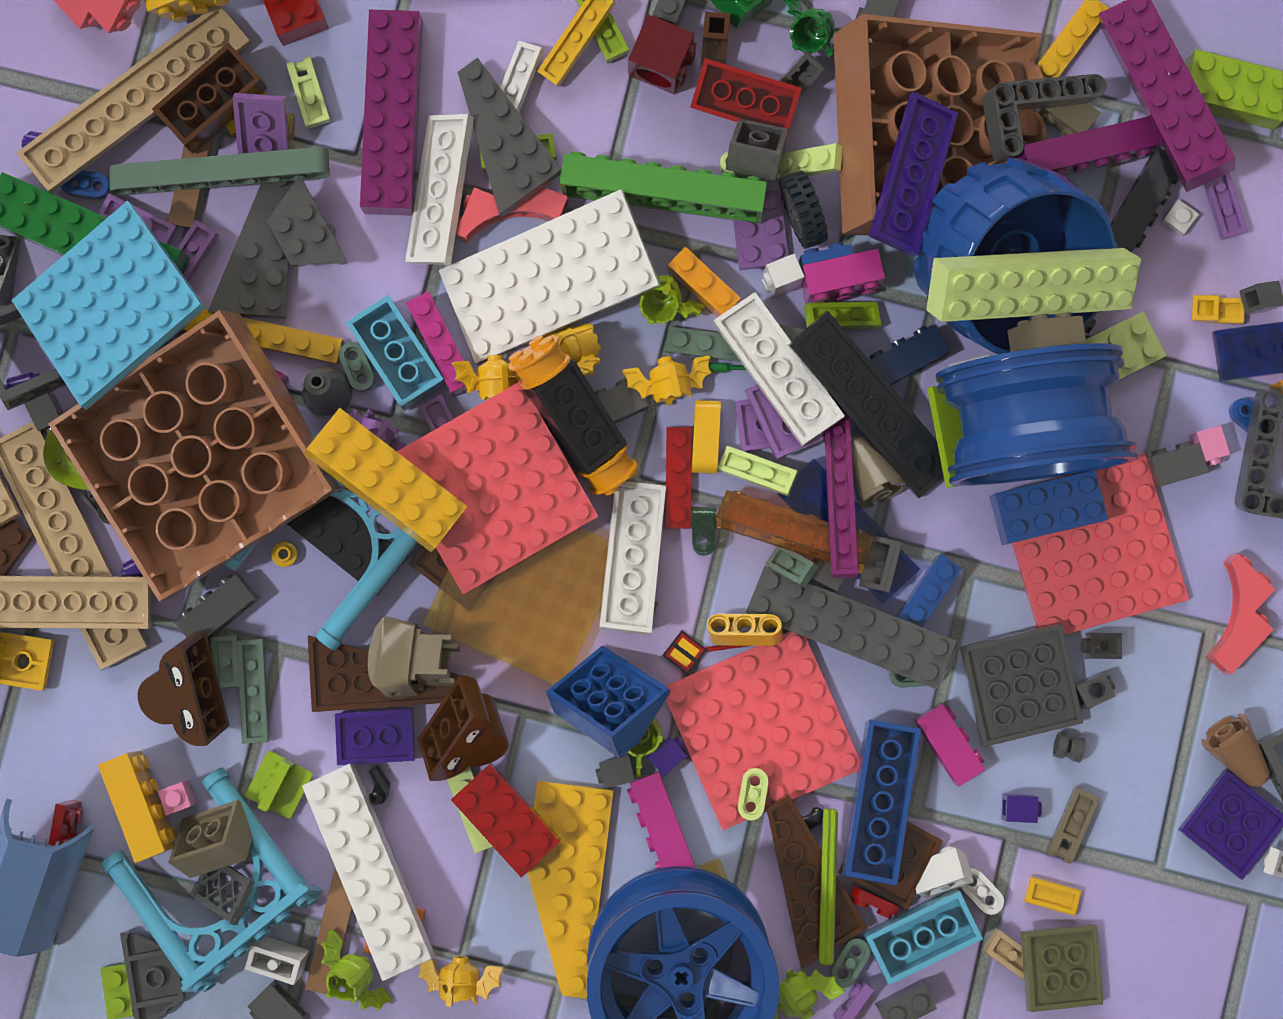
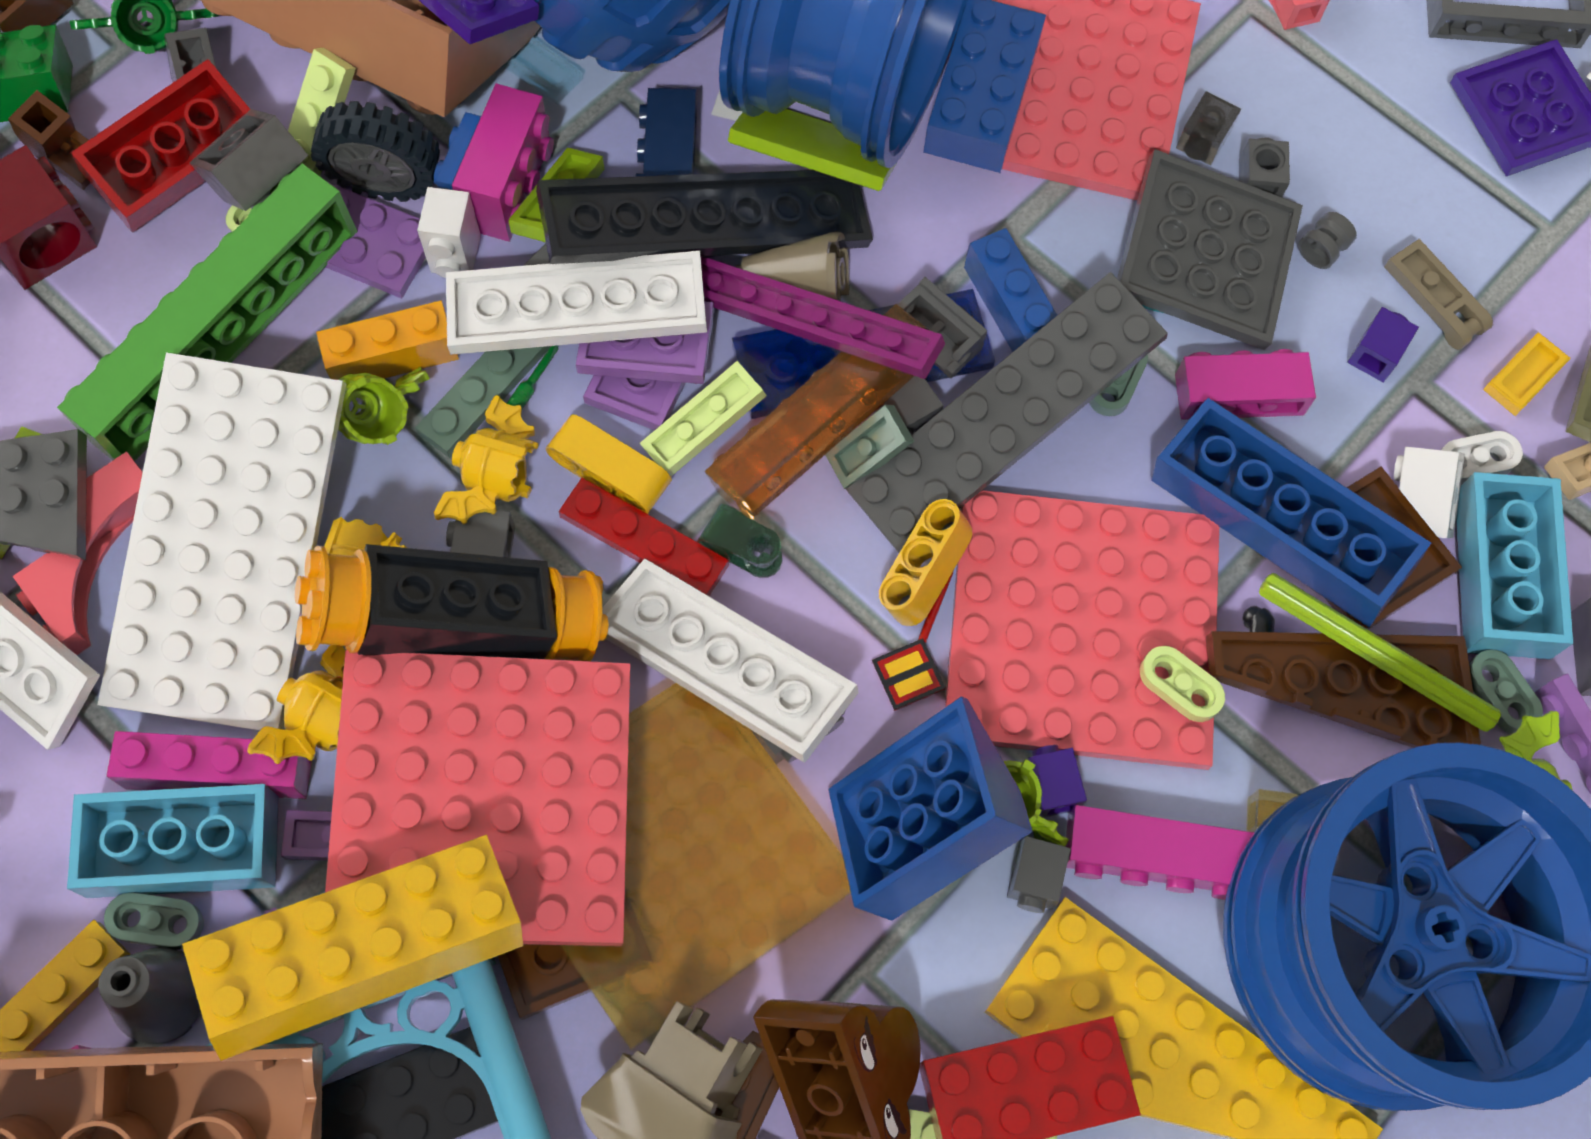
camera: 65 degrees left, 15 degrees down
red plate [850,885,902,919] -> none
medium nougat cone [1201,714,1270,787] -> none

